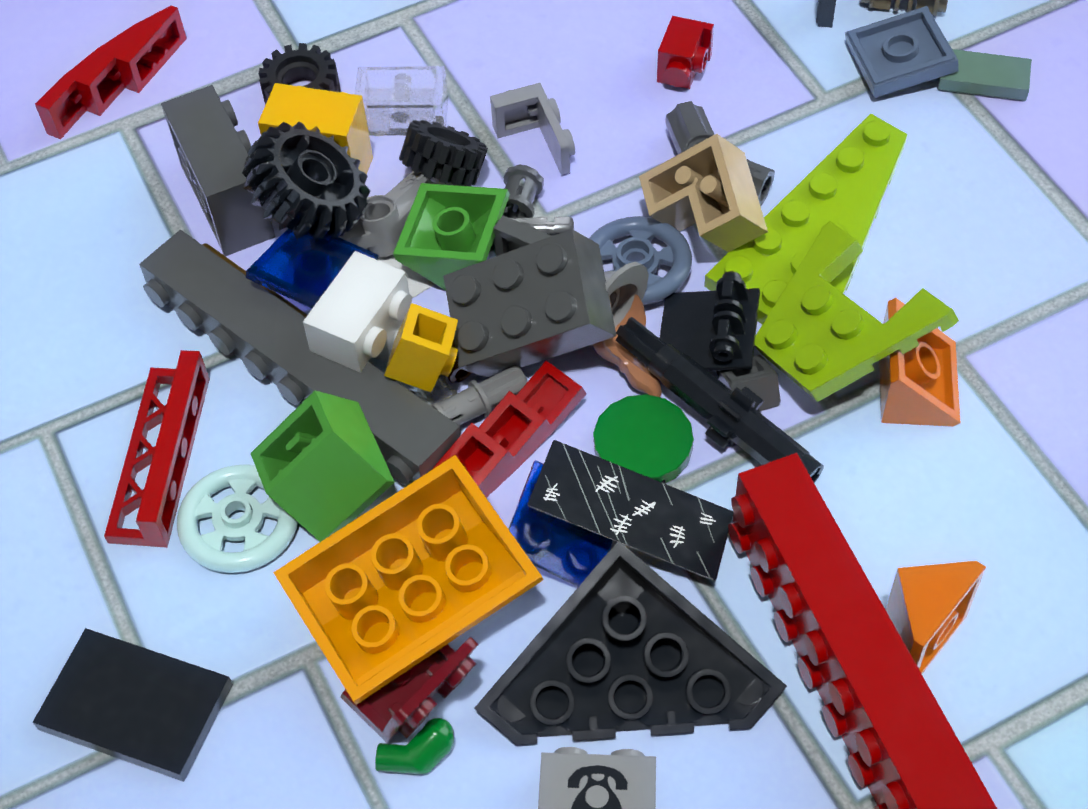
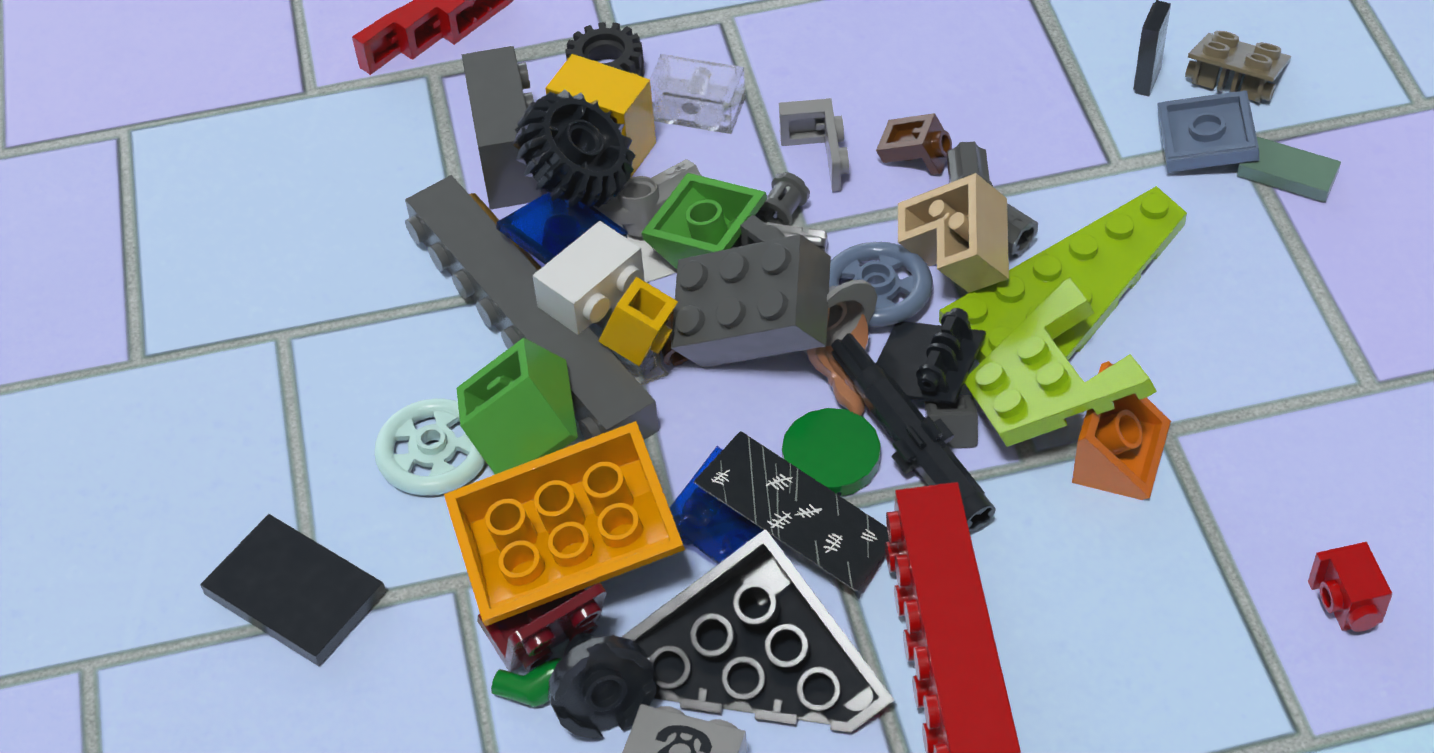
camera: 15 degrees right, 5 degrees down
red fence [104,350,210,548] -> none
black tyre [399,120,488,186] -> none
light grey axle [431,366,528,426] -> none
red slope [433,360,587,498] -> none
red brick [657,15,714,89] -> none
orange slope [885,561,986,674] -> none
none -> black tile [548,632,657,739]
none -> bracket [876,113,952,175]

